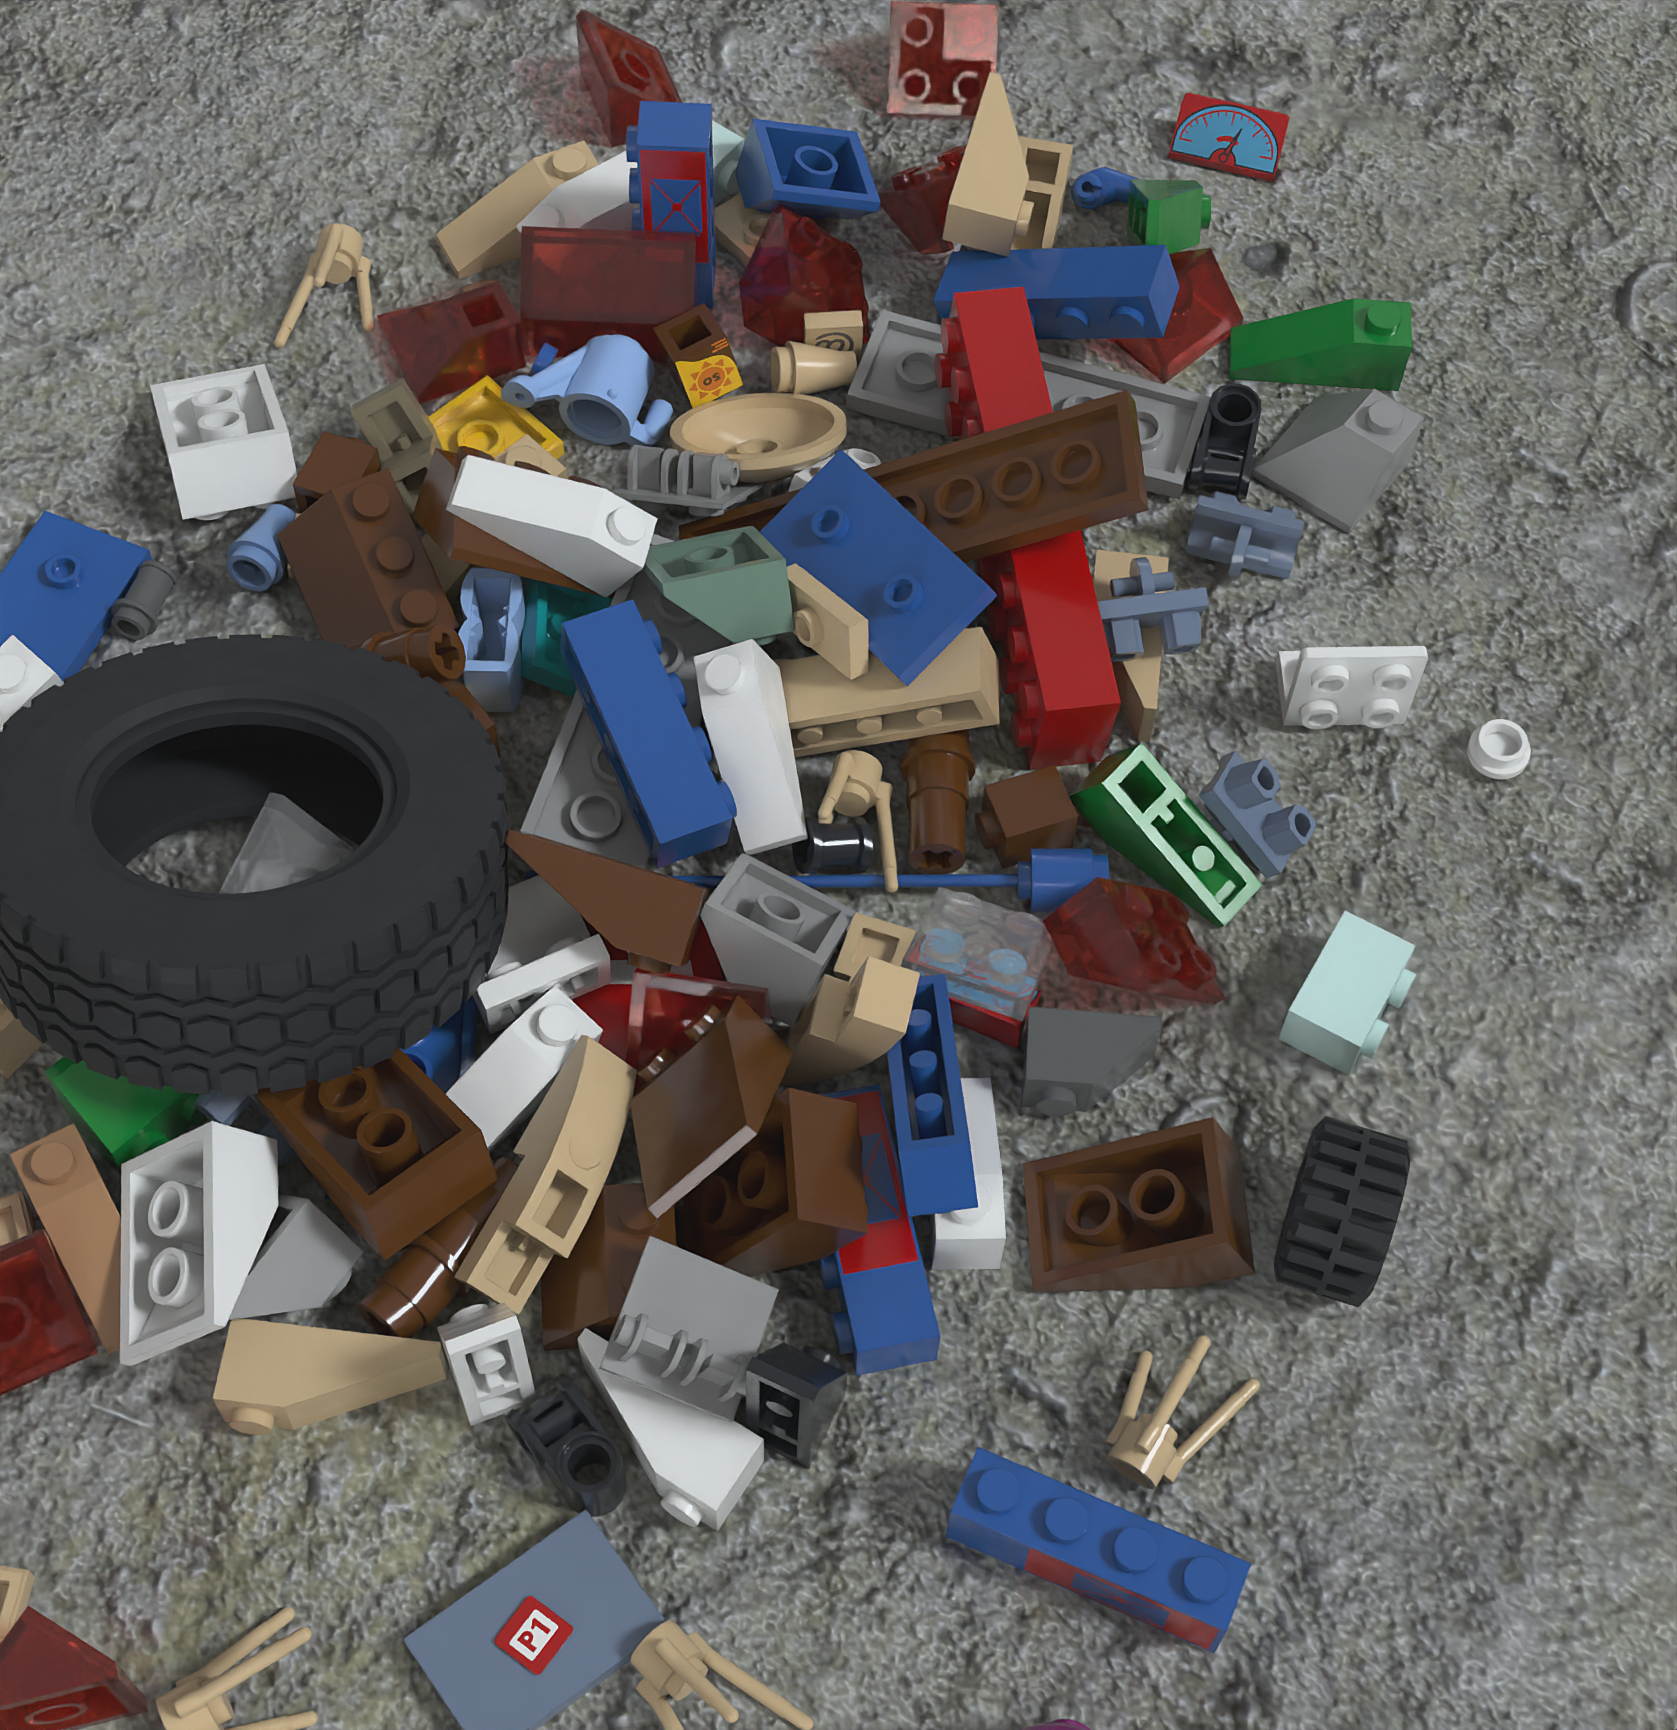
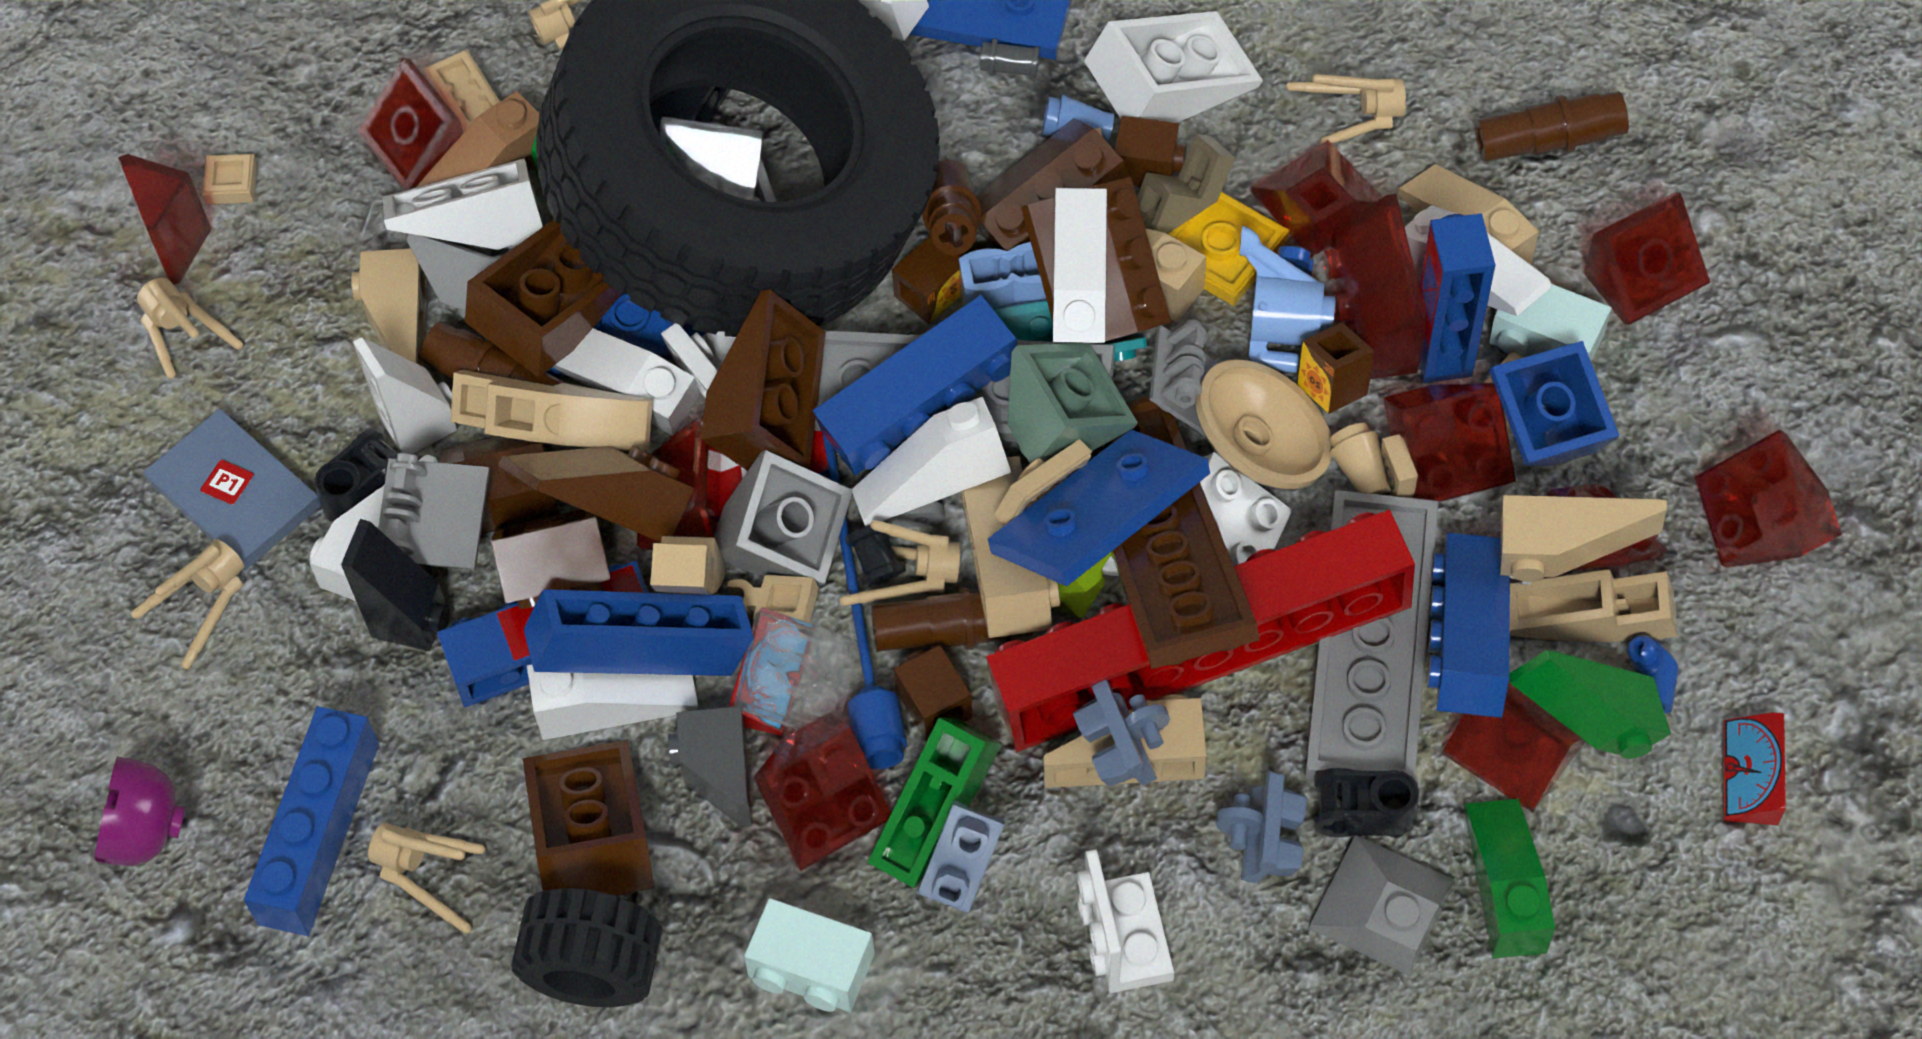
camera: 85 degrees right, 0 degrees up
none -> reddish brown piece [1475,91,1629,162]

